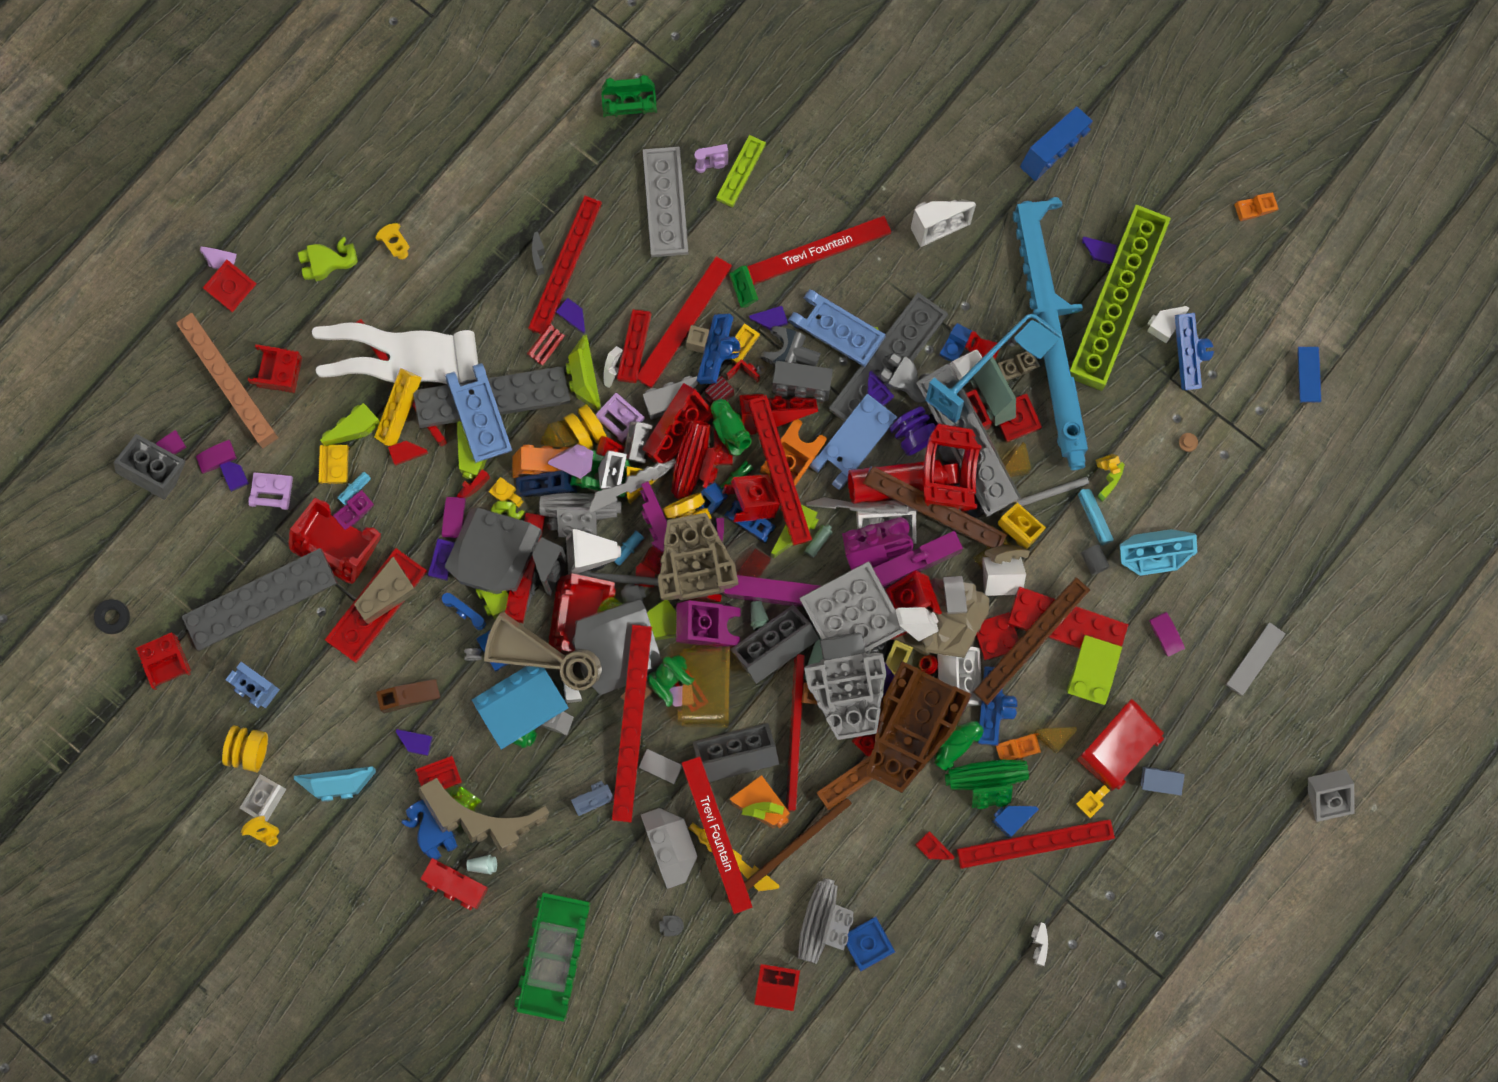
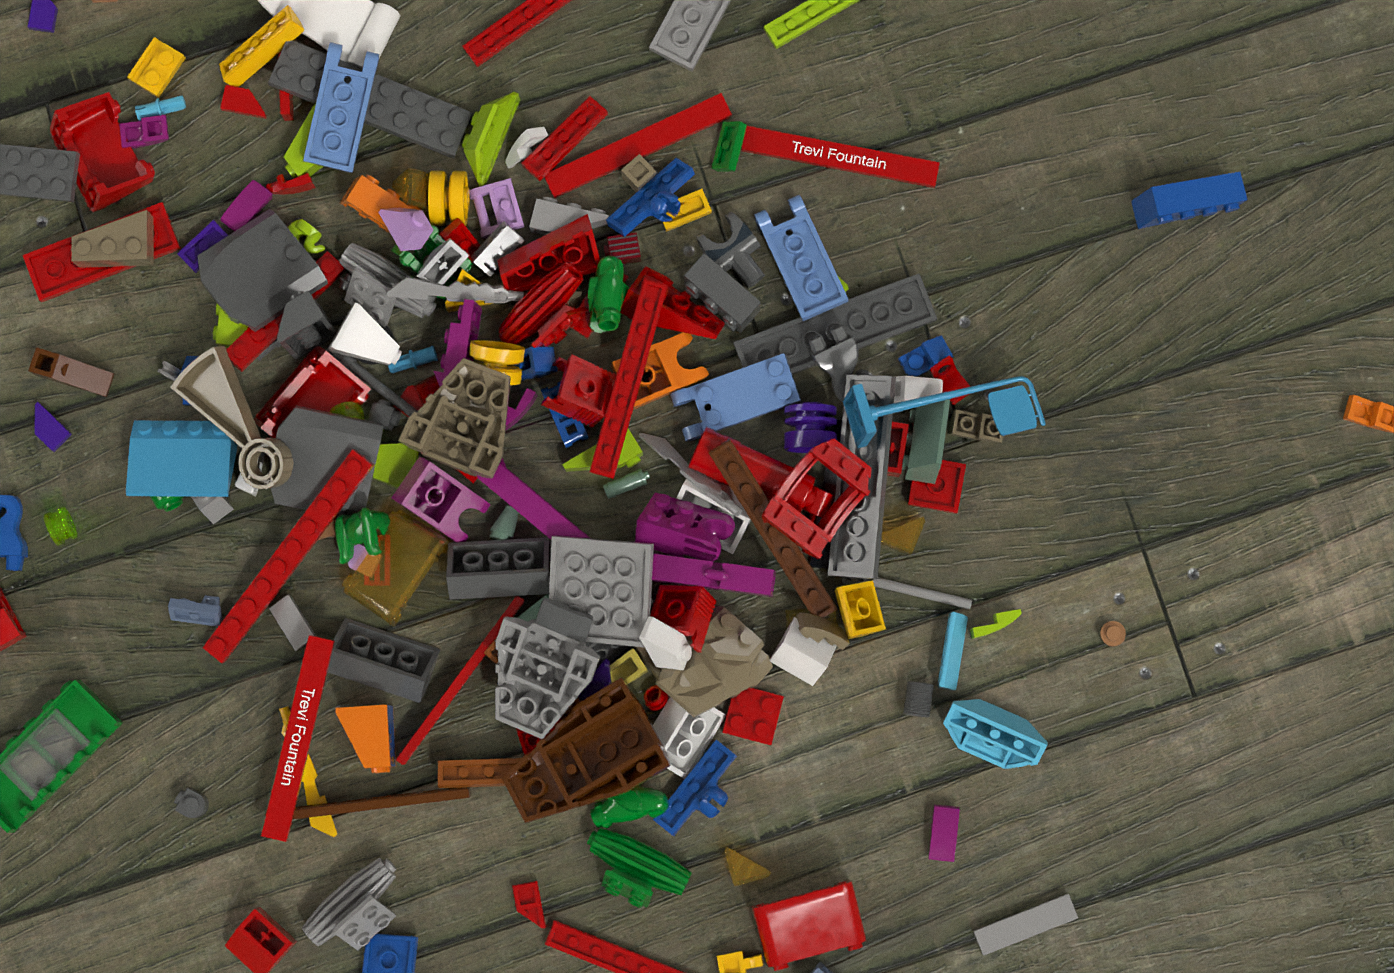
camera: 35 degrees right, 5 degrees up
lavender plate [249,473,293,510] -> none
lime slope [320,403,380,446] -> none
red plate [415,756,462,789] -> none
dark tan arch [419,778,549,853] -> none
blue plate [442,593,486,630] -> none
light aqua cone [467,855,497,875] -> none
yellow plate [489,477,523,508] -> none
dark blue slope [516,470,577,497] -> none
red tile [527,324,565,366] -> none
dark purple tile [556,298,585,334] -> none
light grey wedge [641,808,697,889] -> none
green pin [719,461,754,495] -> none
red bracket [726,359,760,382] -> none
clear red plate [737,548,771,578] -> none
lime slope [741,802,784,820] -> none
dark purple tile [749,306,788,330] -> none
dark purple tile [867,371,894,406] -> none
white slope [911,199,976,247] -> none
light grey slope [943,576,967,614] -> none
reddish brown tile [972,577,1090,705] -> none
blue slope [992,806,1039,838] -> none
orange slope [996,734,1041,760] -> none
red plate [1007,587,1129,649] -> none
dark azure piece [1013,197,1088,470] -> none
lime slope [1067,635,1122,705] -> none
lime brick [1070,205,1171,391] -> none
dark purple tile [1082,236,1117,264] -> none
yellow plate [1096,454,1121,475] -> none
white slope [1147,306,1189,343] -> none
plate [1175,313,1214,390] -> none
blue piece [1297,347,1321,403] -> none

